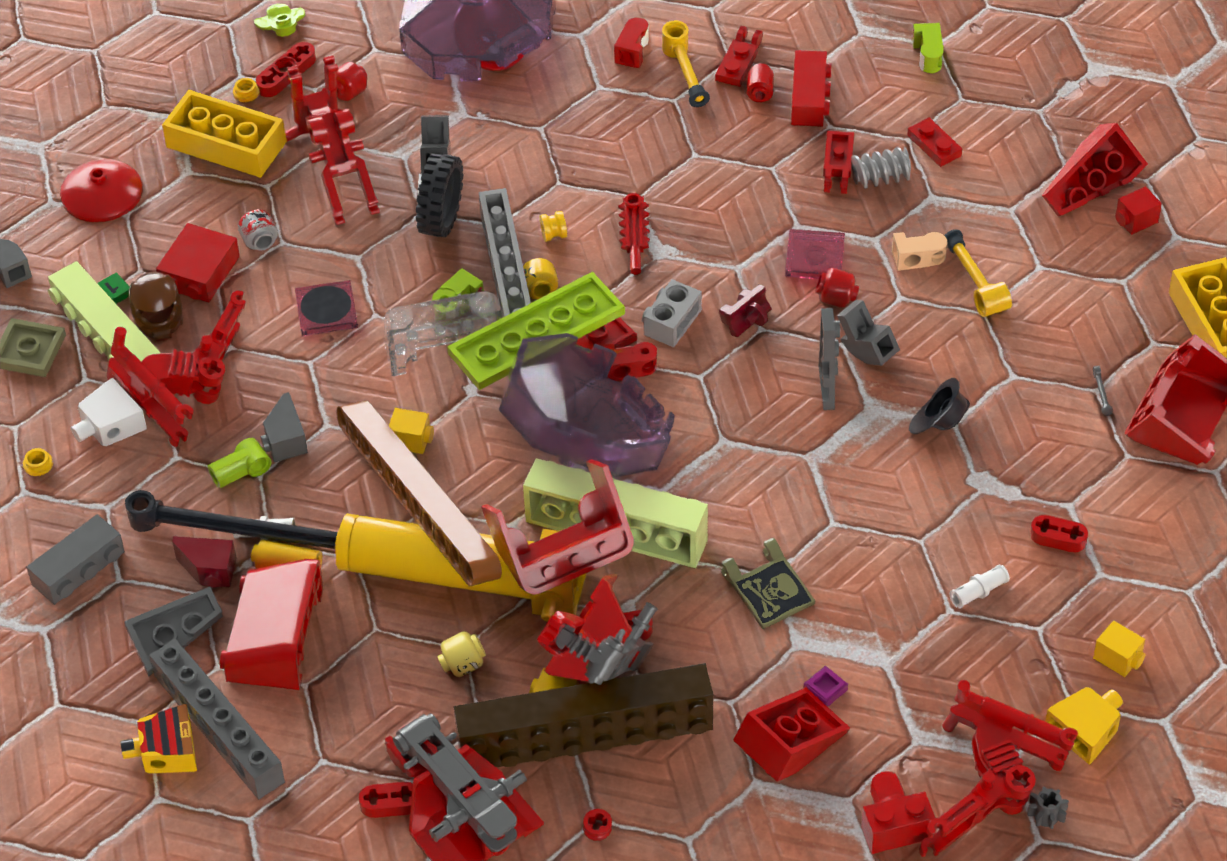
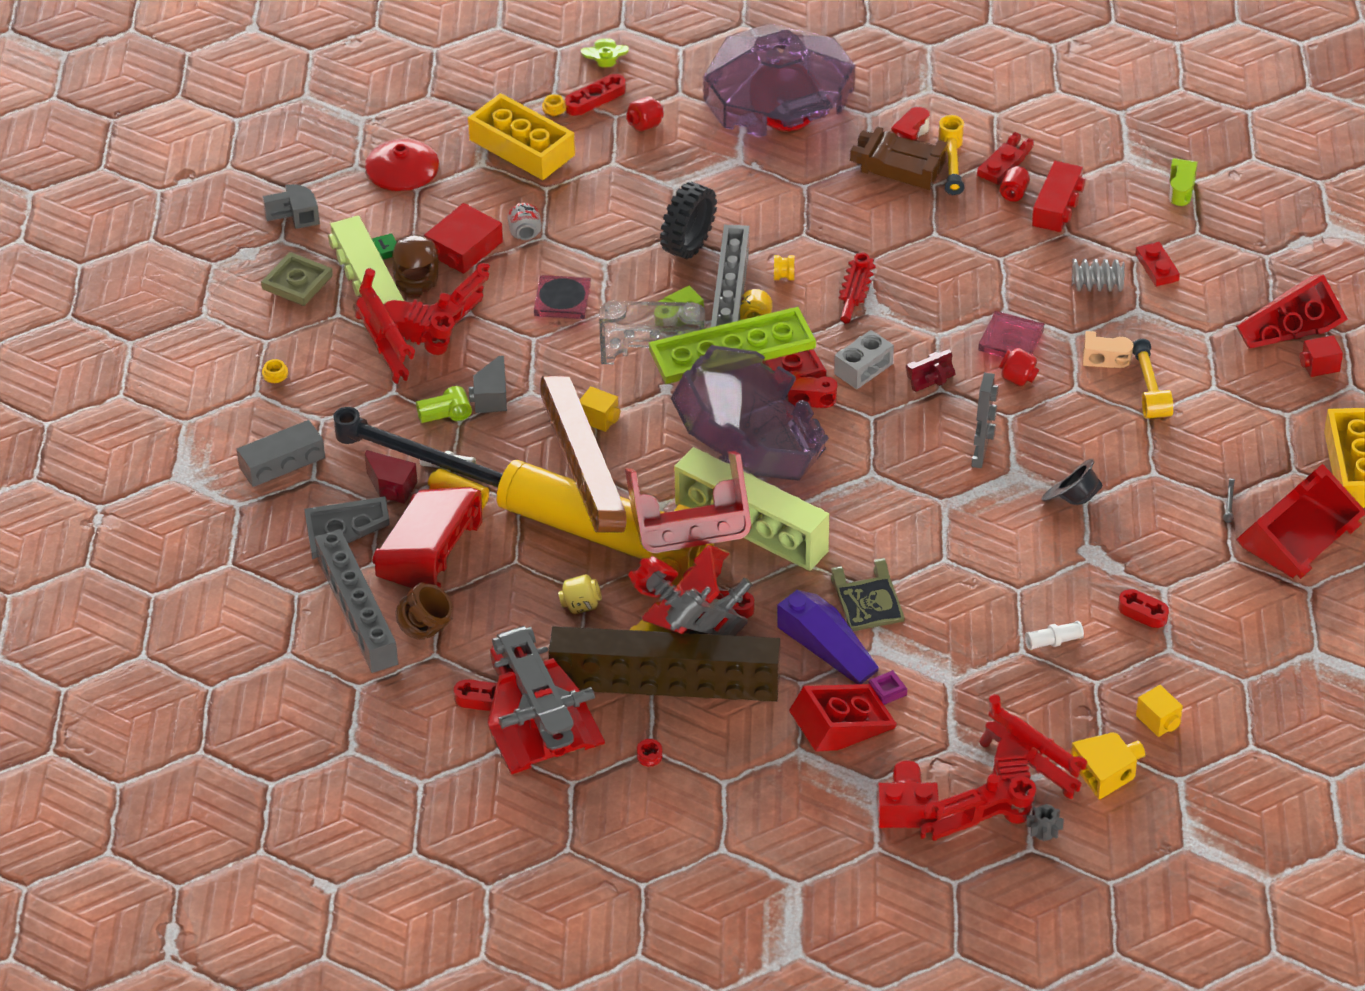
camera: 15 degrees right, 5 degrees down
white torso [71,378,147,446] -> none
torso [121,704,197,773] -> none
red piece [285,55,380,225] -> none
dark grey brick [420,115,451,175] -> none
red hinge [823,131,854,194] -> none
dark grey brick [837,300,900,366] -> none
none -> reddish brown helmet [396,582,453,640]
none -> dark purple wedge [777,590,879,684]
none -> reddish brown hips [850,126,947,190]

